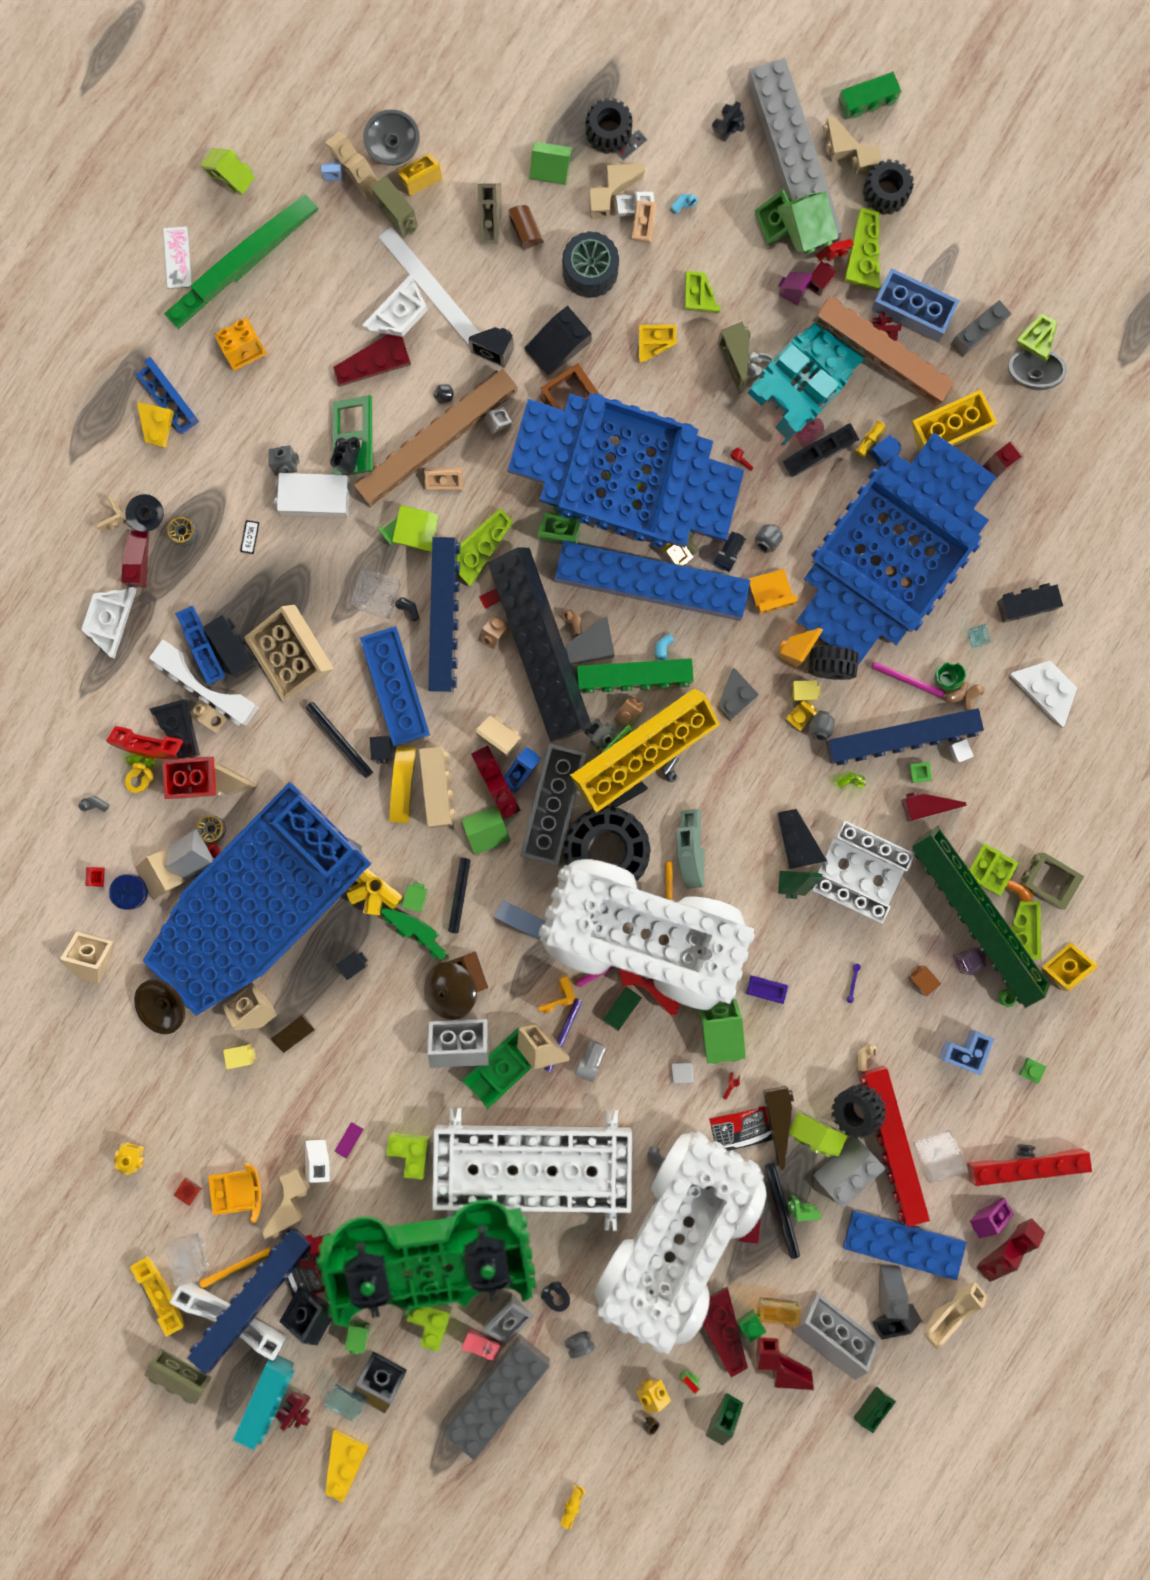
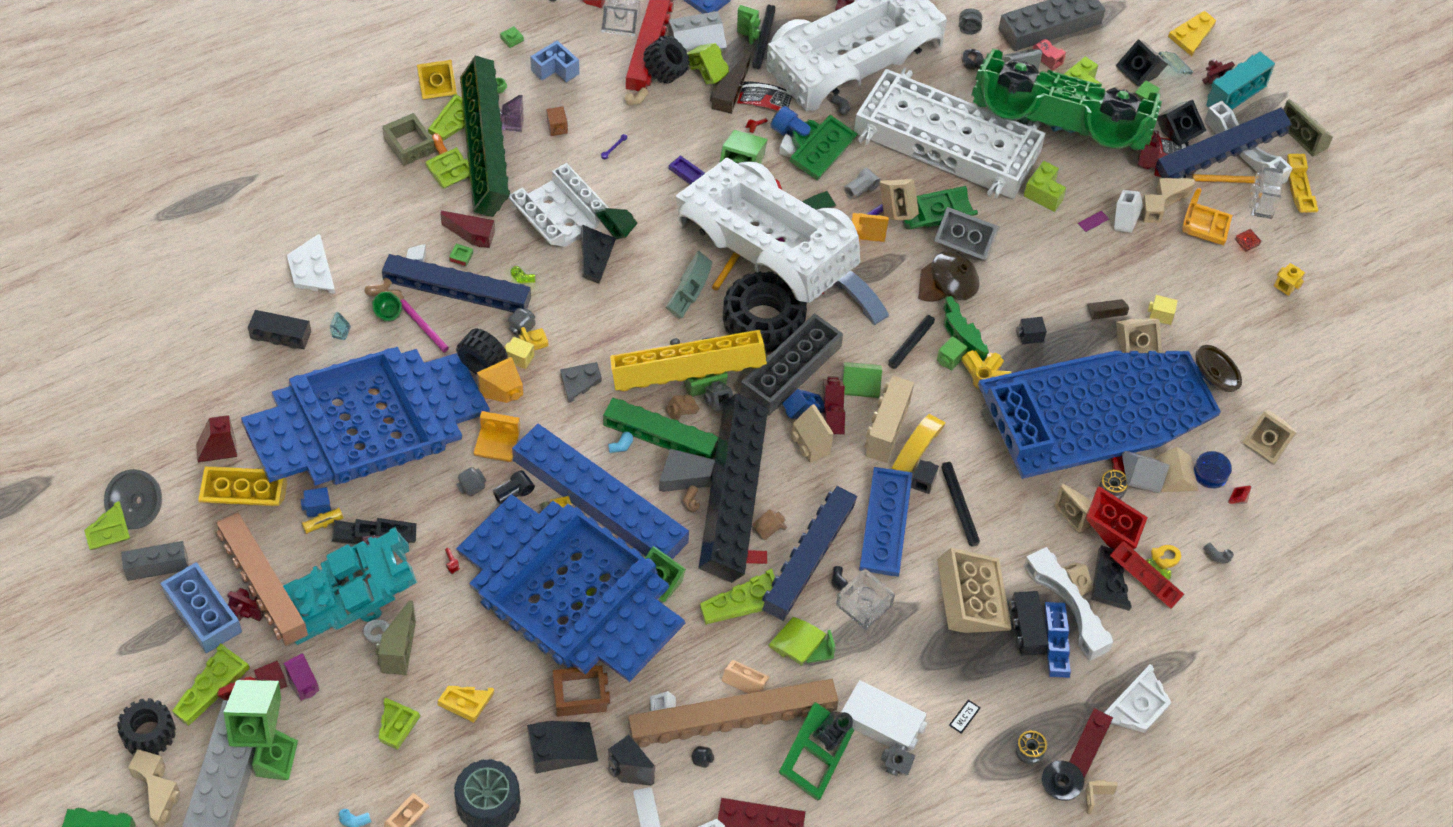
camera: 155 degrees left, 30 degrees down
none -> green plate [770,106,858,181]

